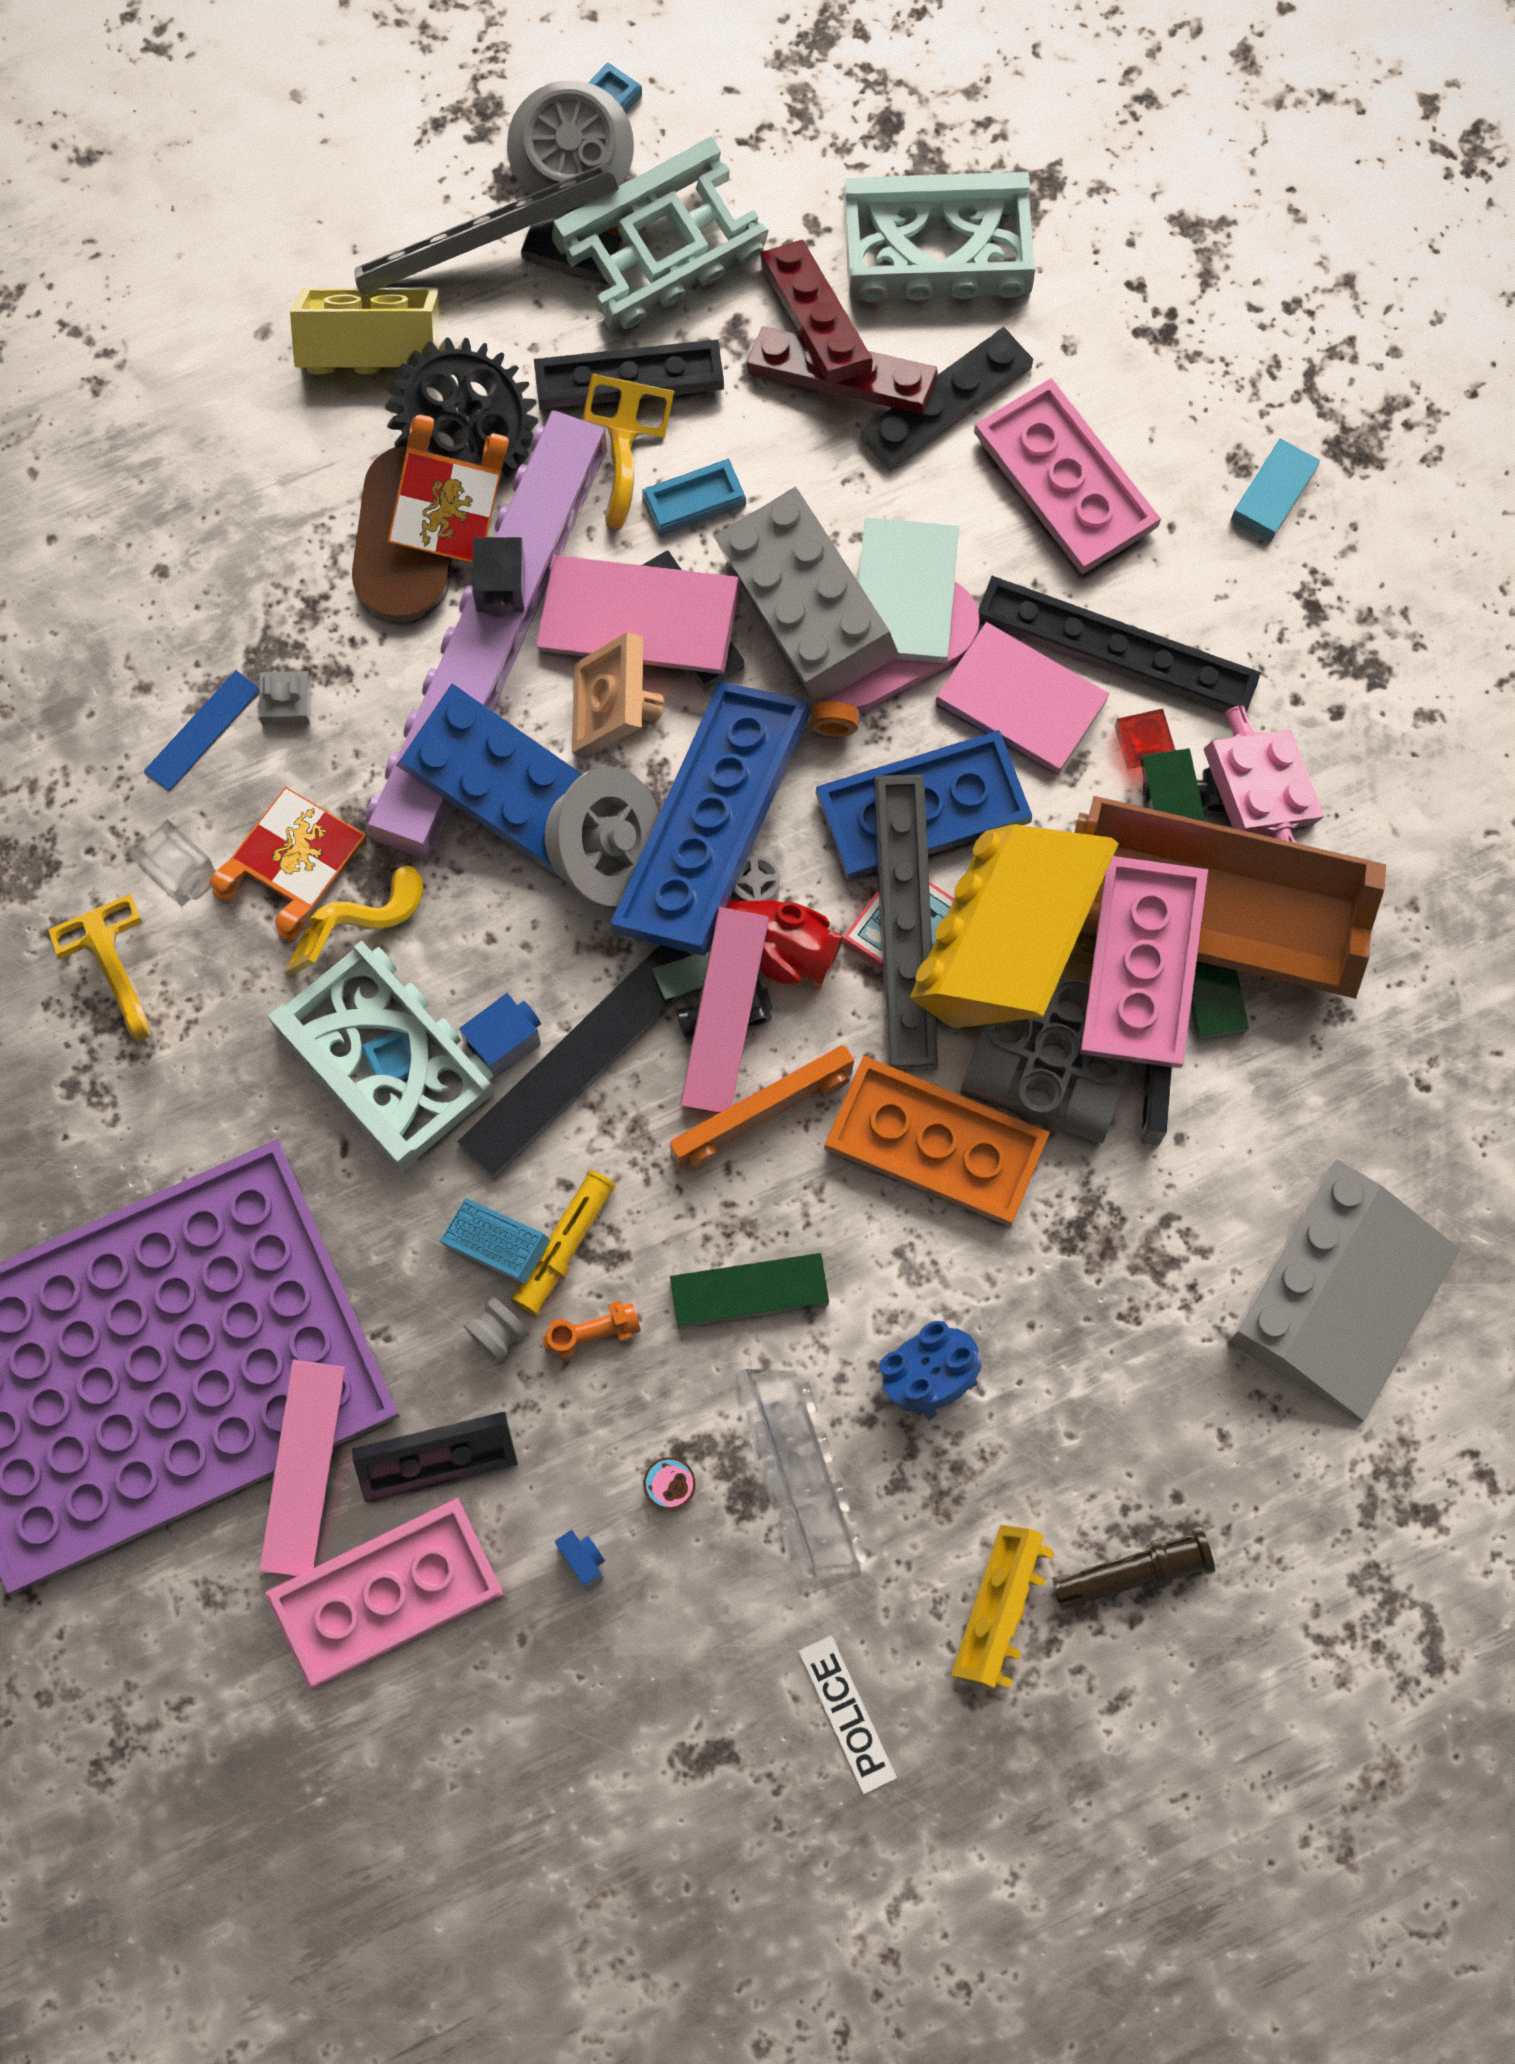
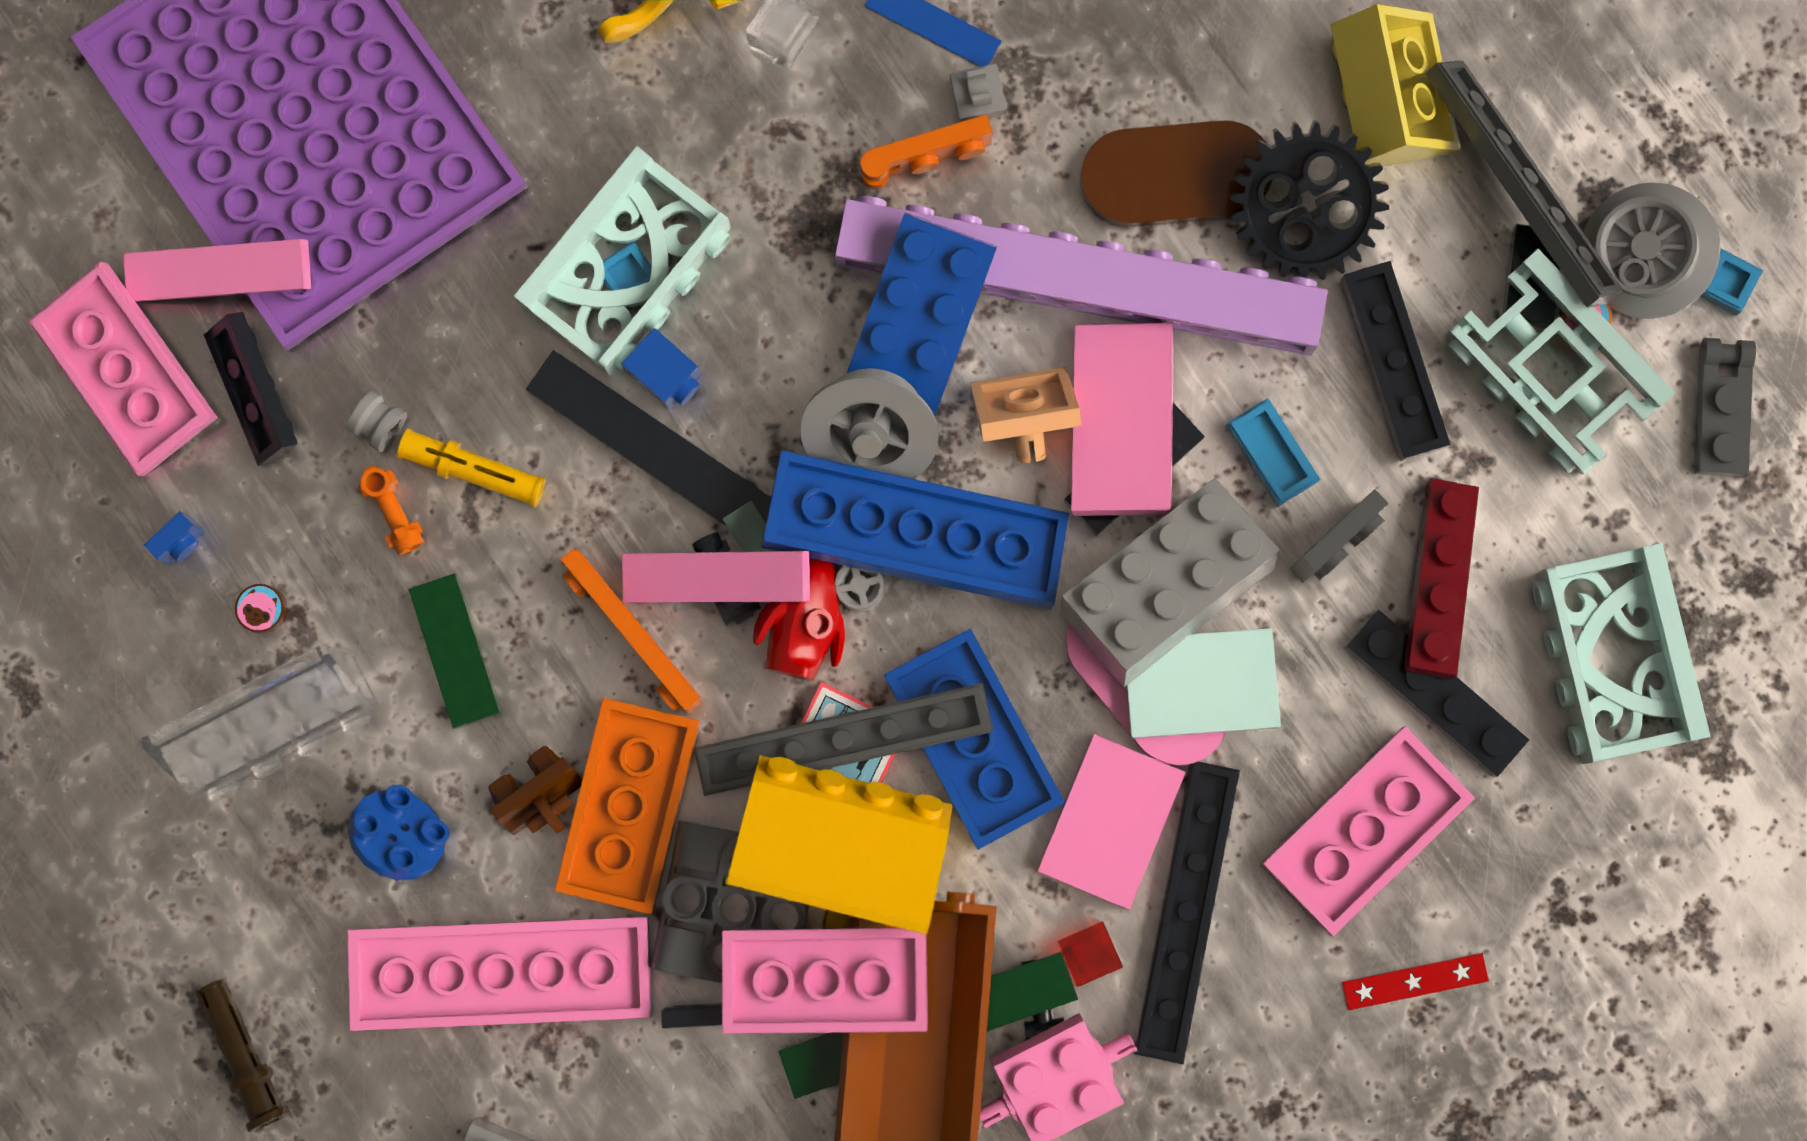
camera: 85 degrees right, 10 degrees up
flag [210,786,367,942] -> none
yellow piece [284,865,423,976] -> none
flag [387,415,509,563] -> none
dark azure tile [440,1198,551,1284] -> none
black brick [472,537,525,617] -> none
yellow piece [582,374,674,530] -> none
dark red plate [760,239,873,385] -> none
white sticker [798,1635,897,1794] -> none
orange tile [810,701,859,737] -> none
yellow plate [951,1525,1054,1688] -> none
medium azure tile [1231,438,1321,540] -> none
none -> bright pink plate [348,917,652,1031]
none -> reddish brown hips [488,746,583,836]
none -> orange plate [860,114,993,189]
none -> dark grey plate [1289,489,1389,583]
none -> red sticker [1342,953,1489,1011]
none -> dark grey plate [1695,338,1756,478]

